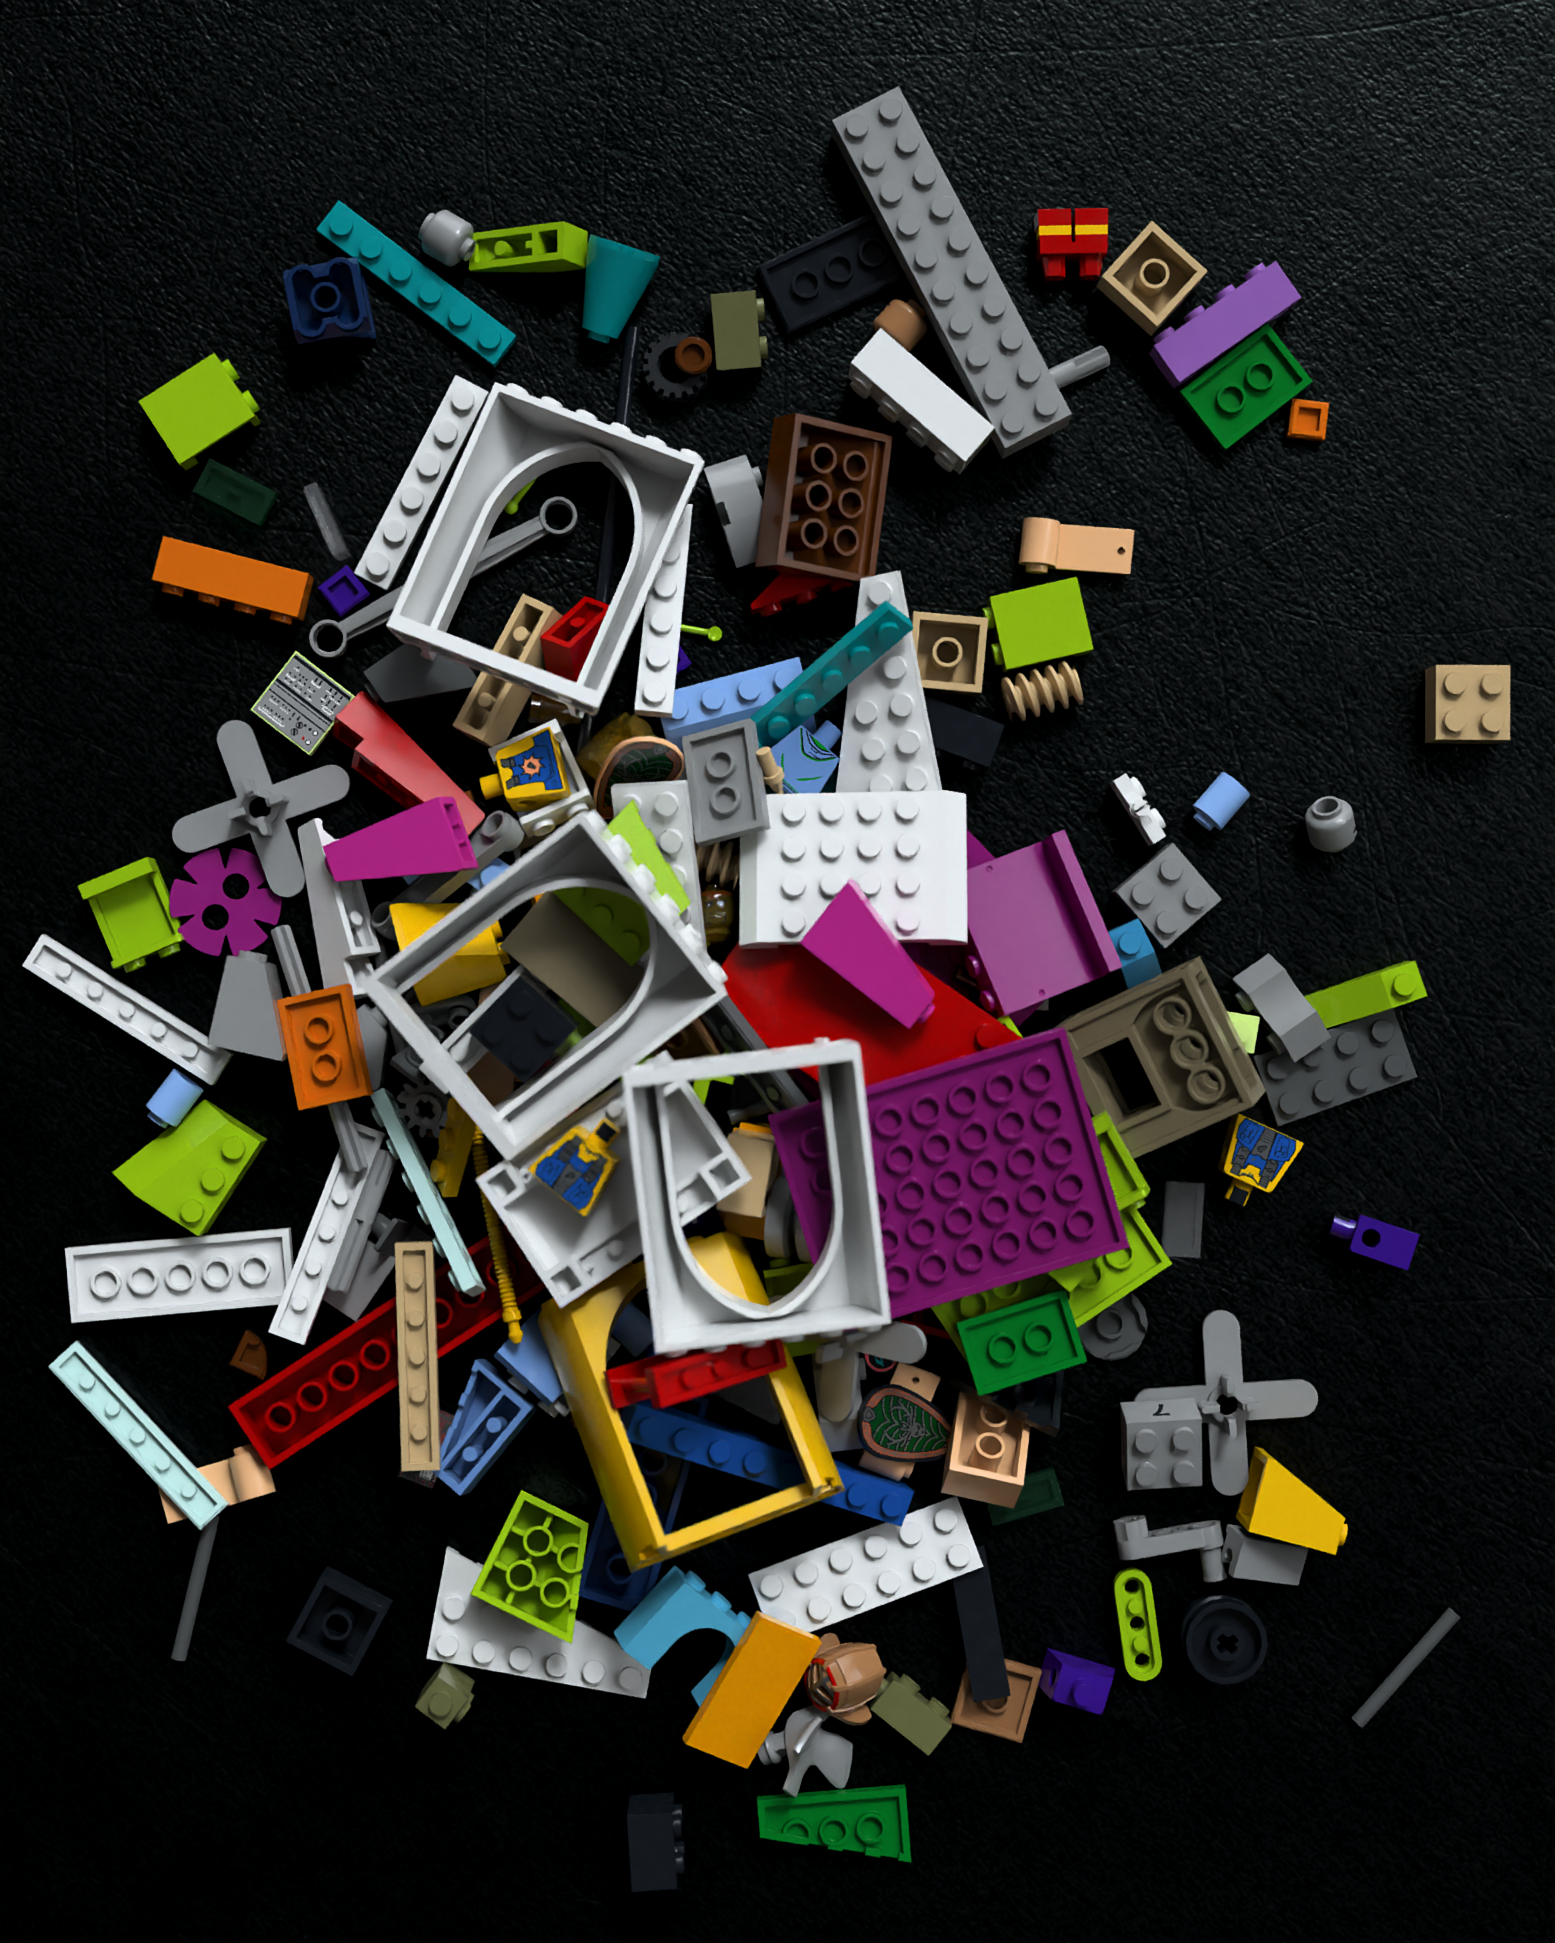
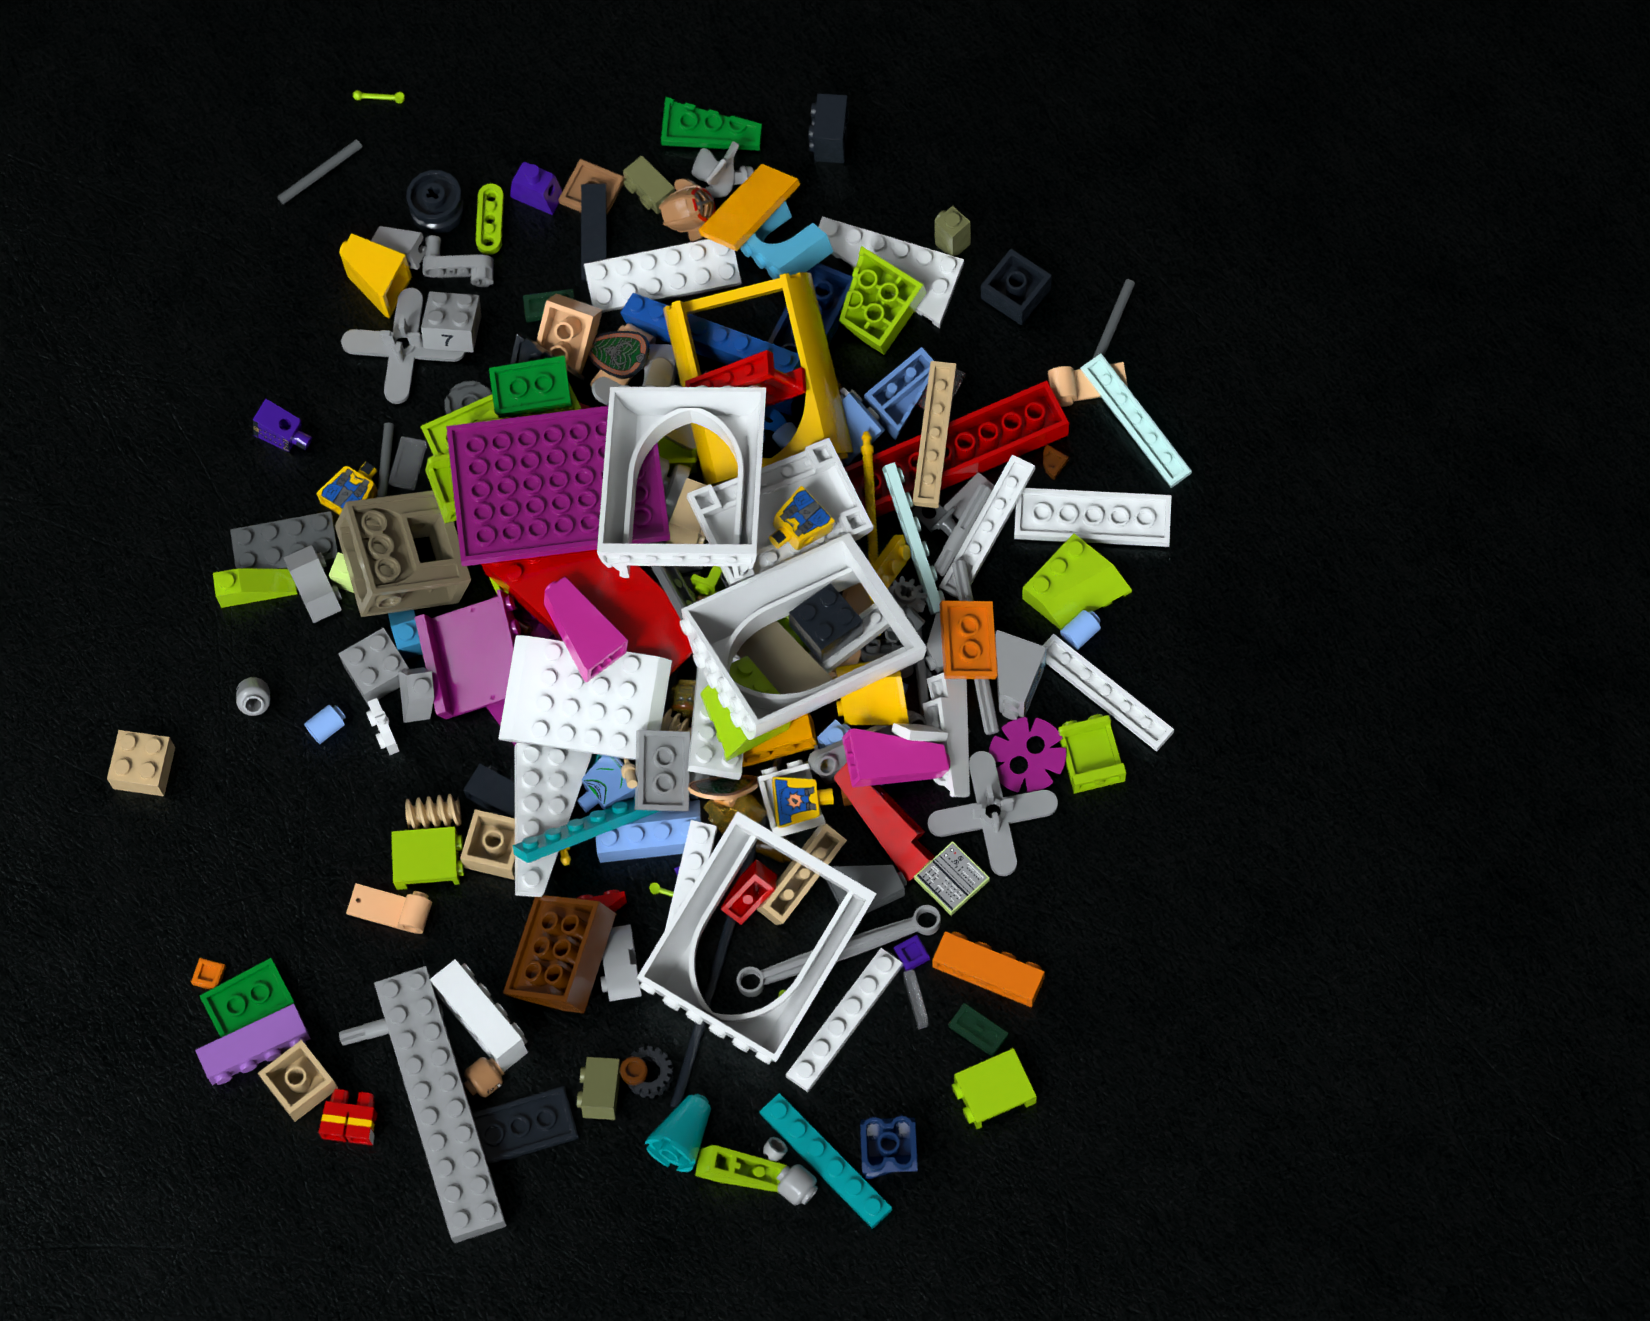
camera: 170 degrees left, 20 degrees down
none -> lime hinge [353,91,404,103]
none -> dark grey bar [377,423,394,498]
none -> light grey slope [398,667,434,723]
none -> light grey hinge [763,1137,787,1161]
none -> white tile [891,723,948,742]

